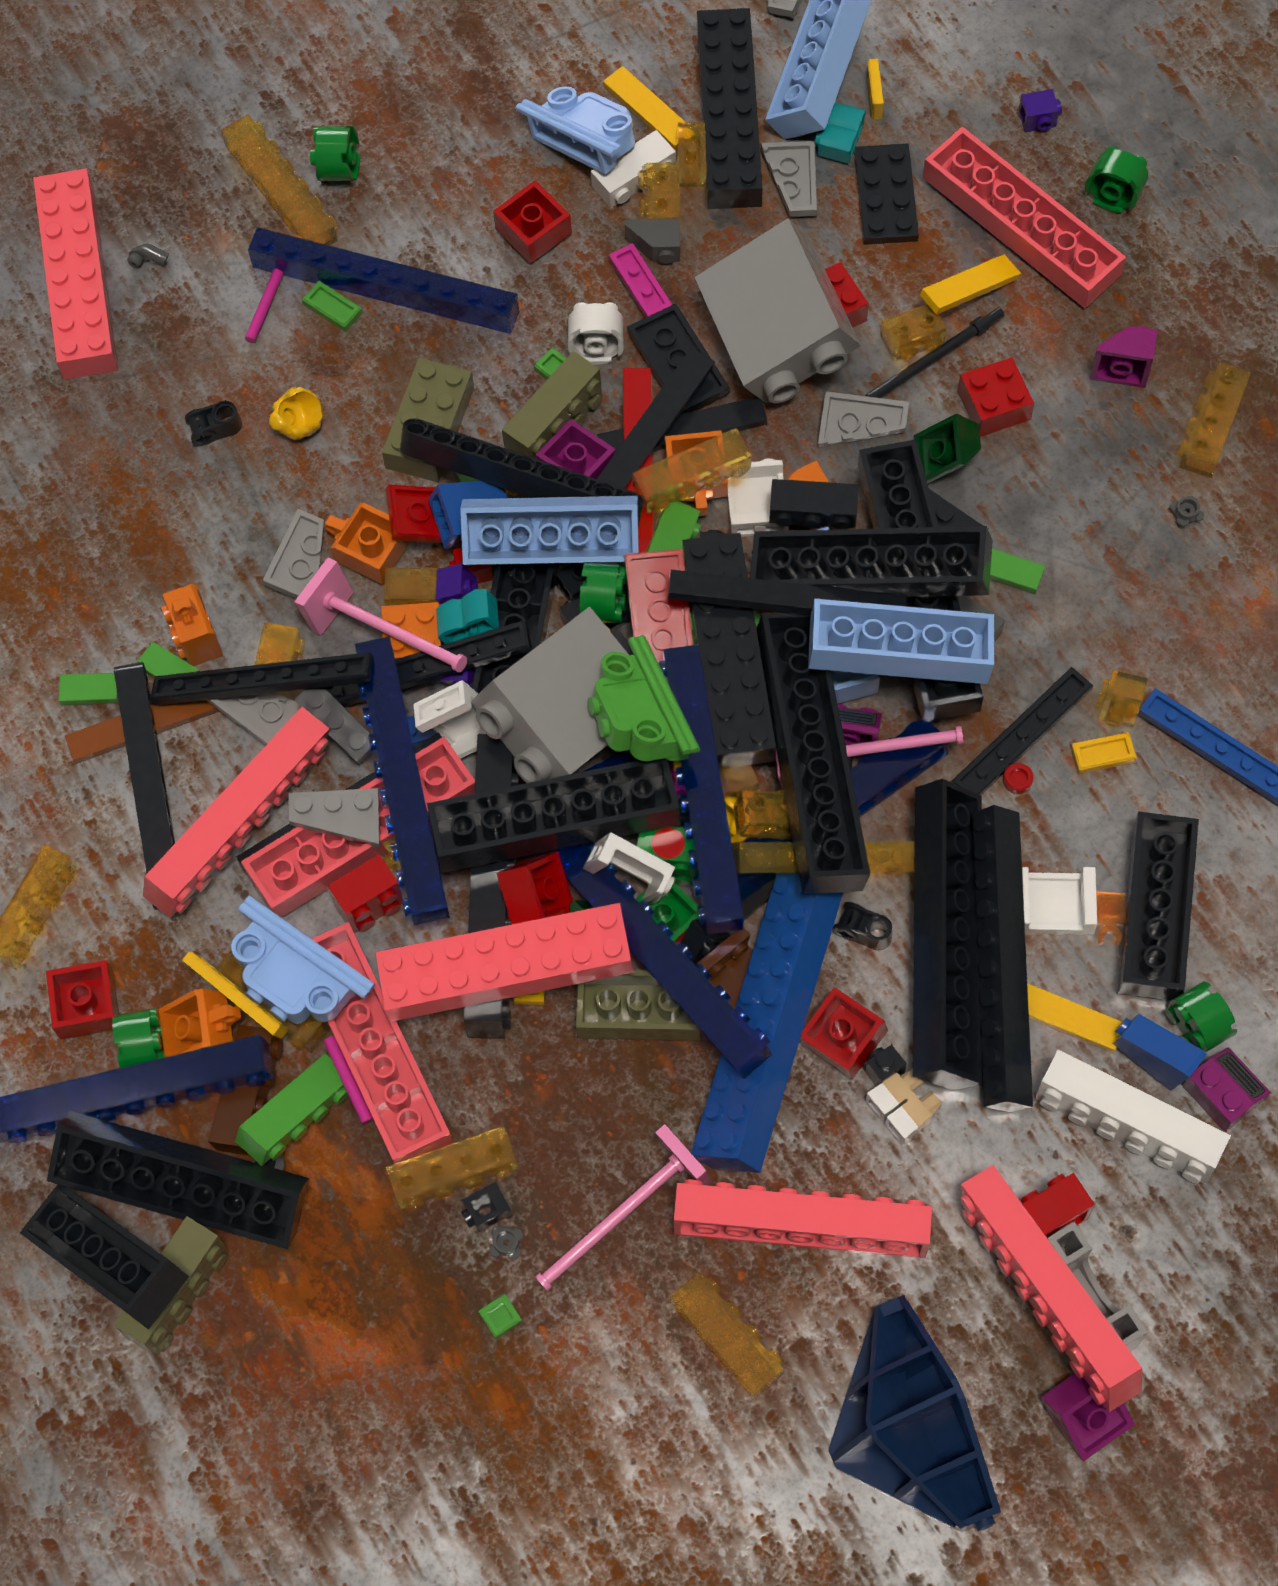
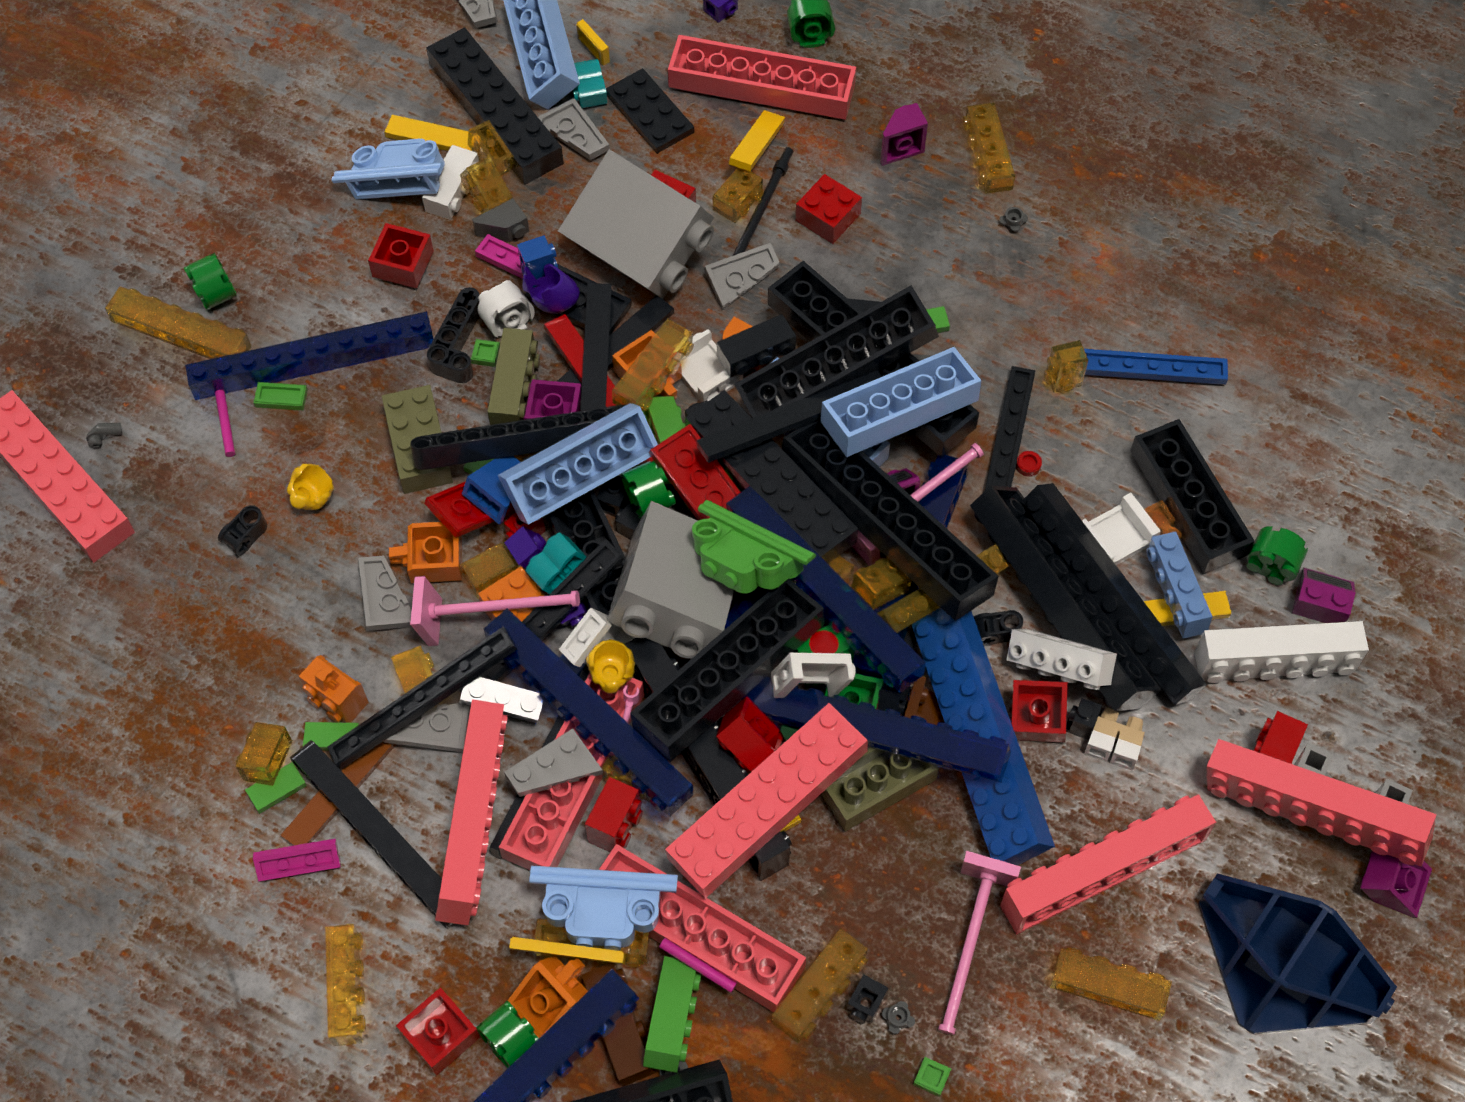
camera: 35 degrees left, 5 degrees down
dark green slope [914,413,981,484] -> none
yellow tile [1071,732,1137,774] -> none
blue slope [1112,1014,1207,1091] -> none
none -> clear yellow brick [235,722,293,786]
none -> dark pink plate [253,838,341,882]
none -> black beam [427,287,480,384]
none -> blue brick [517,235,558,288]
none -> dark purple helmet [523,264,580,314]
none -> yellow hair [586,639,635,694]
none -> bright pink hand [622,685,639,725]
none -> white brick [1007,629,1117,690]
none -> medium blue brick [1146,532,1212,638]

